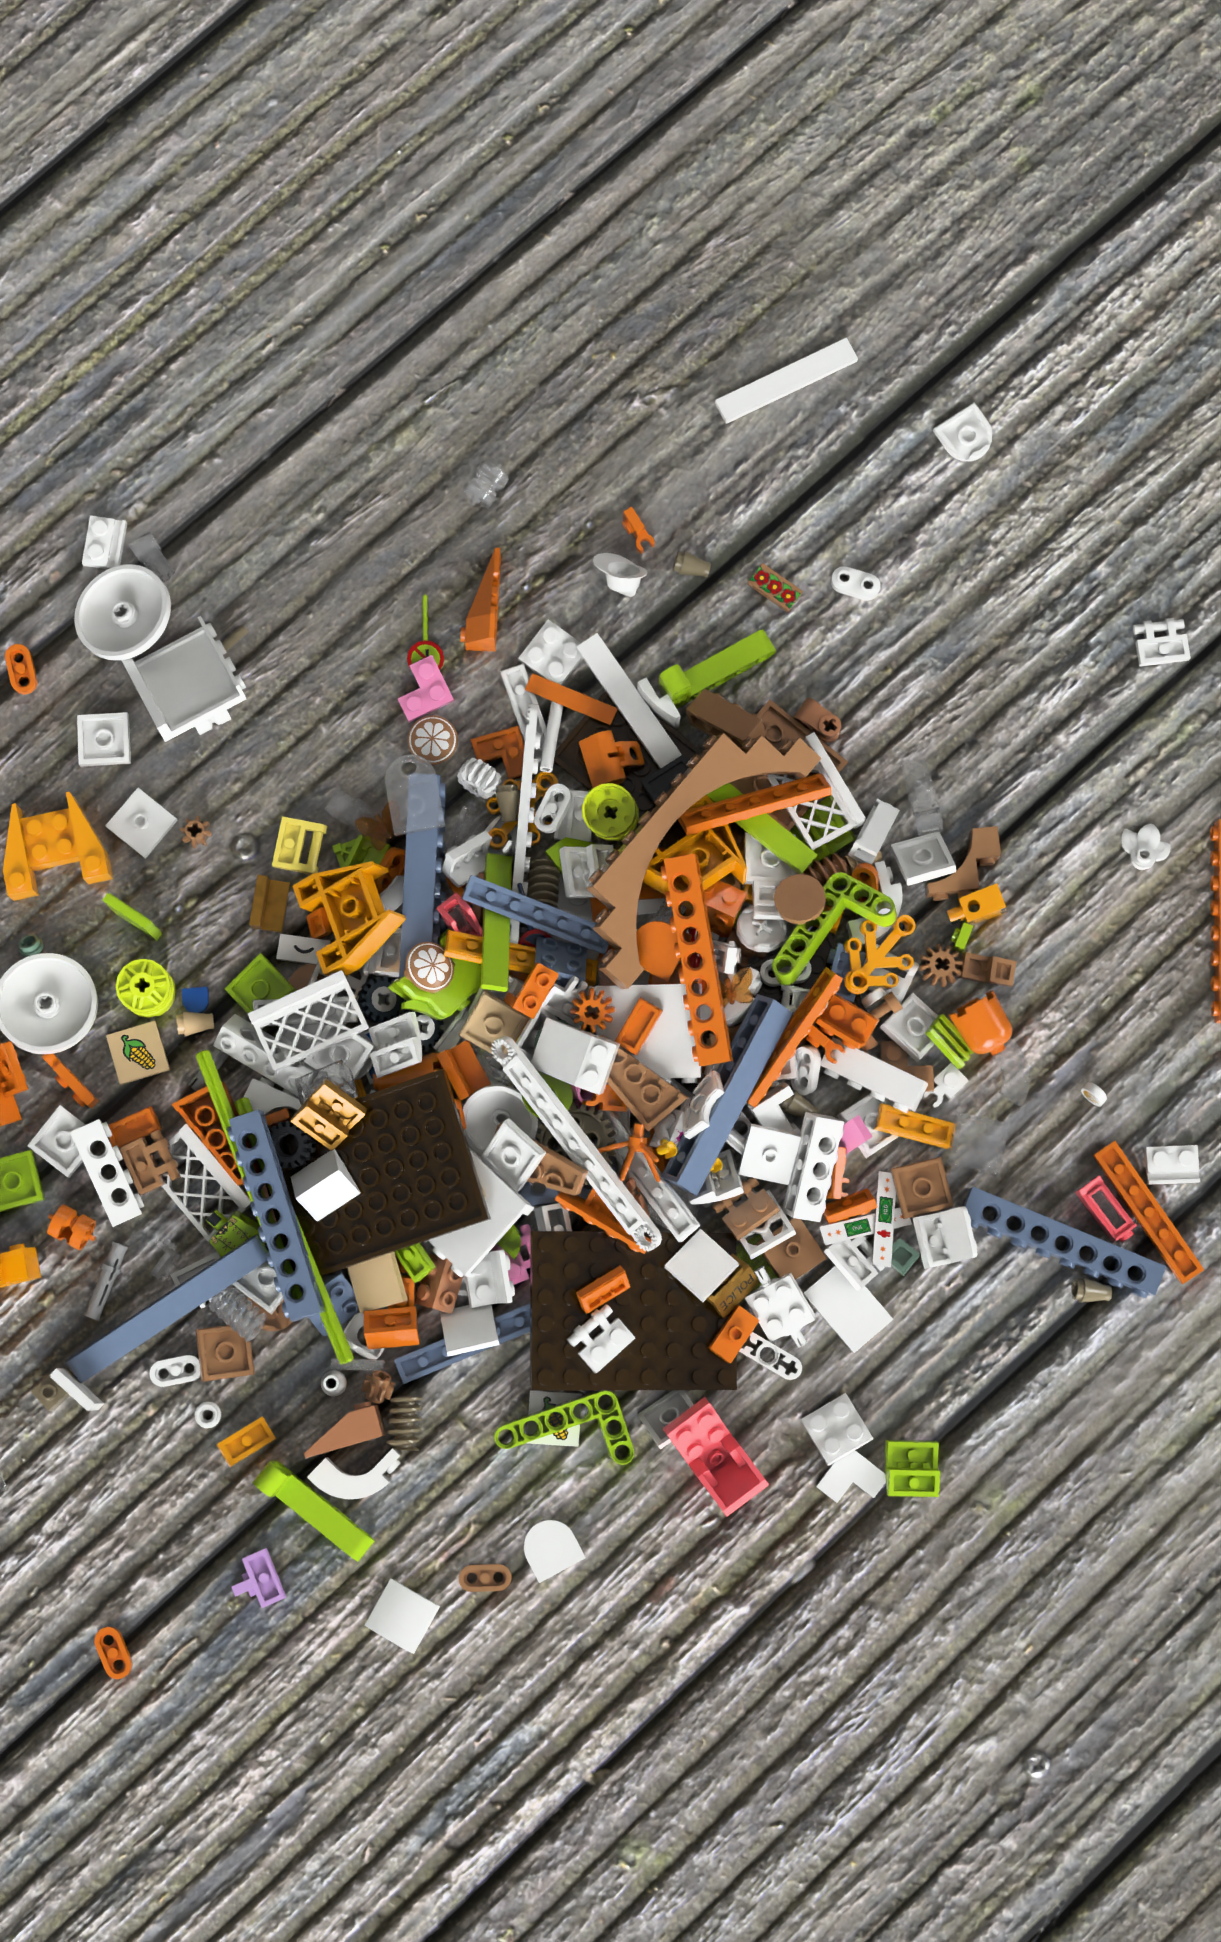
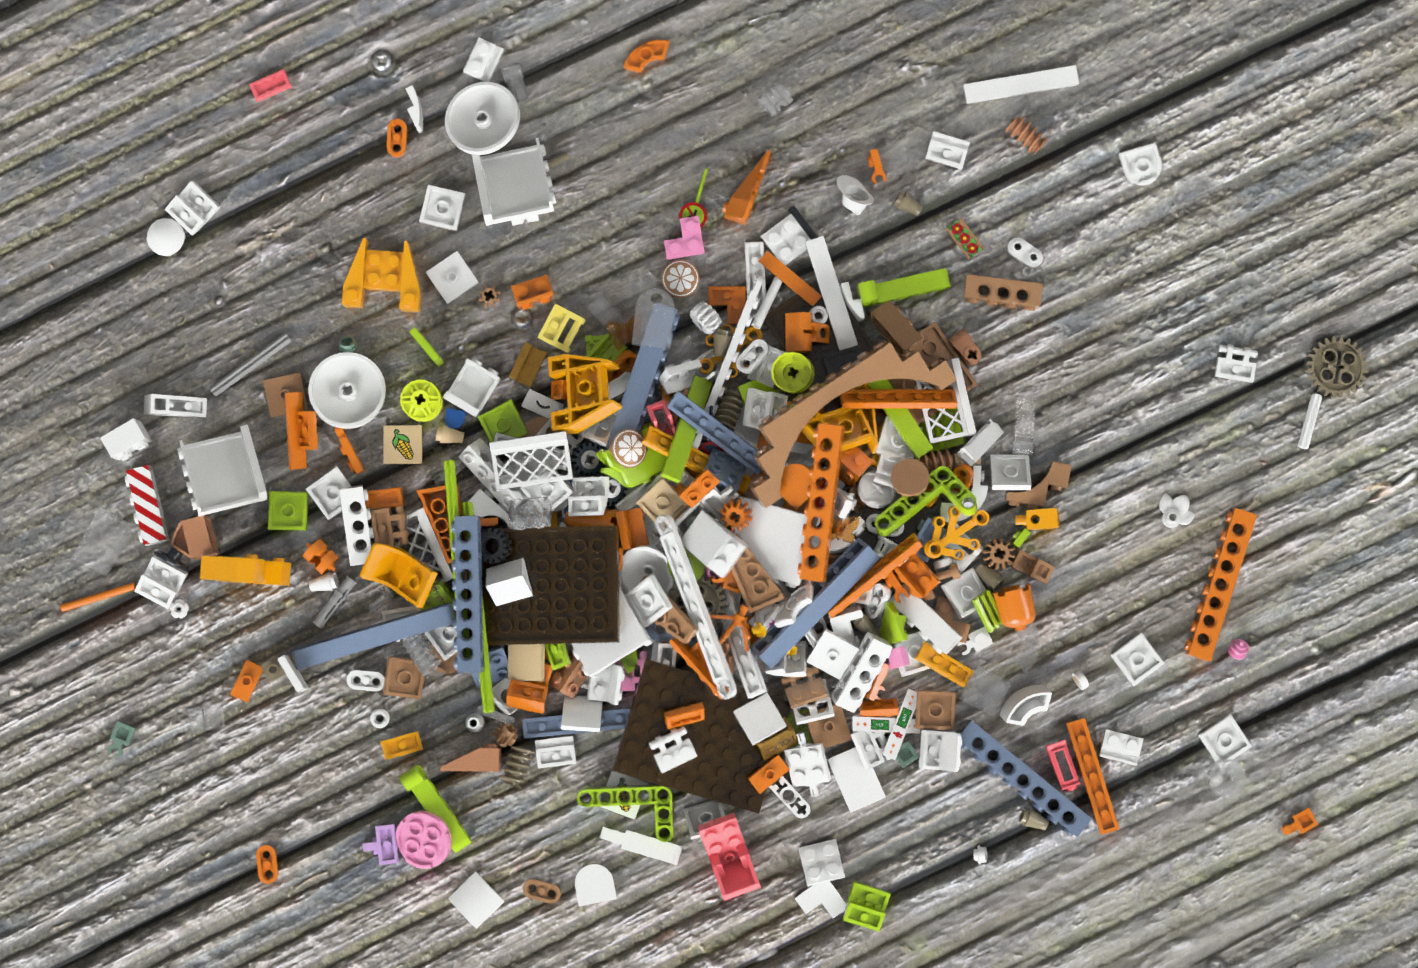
camera: 20 degrees right, 5 degrees up
slope [291,1079,367,1151] -> none
white arch [307,1448,401,1499] -> none
orange tile [614,997,663,1056] -> none
none -> orange plate [230,660,263,703]
none -> white cone [309,572,339,592]
none -> light orange bracket [360,543,438,608]
none -> bright pink tile [396,811,452,869]
none -> white slope [406,85,423,133]
none -> white panel [443,358,501,418]
none -> orange bracket [511,274,554,310]
none -> white plate [535,736,577,768]
none -> white piece [599,827,683,865]
none -> orange tile [623,40,670,73]
none -> black piece [788,205,818,240]
none -> white plate [810,306,828,324]
none -> lime slope [880,602,908,644]
none -> white plate [925,131,970,170]
none -> medium nougat brick [963,274,1043,311]
none -> white plate [974,845,987,864]
none -> dark tan cone [975,563,1004,591]
none -> white brick [999,685,1052,726]
none -> nougat piece [1005,116,1048,156]
none -> white tile [1110,632,1164,686]

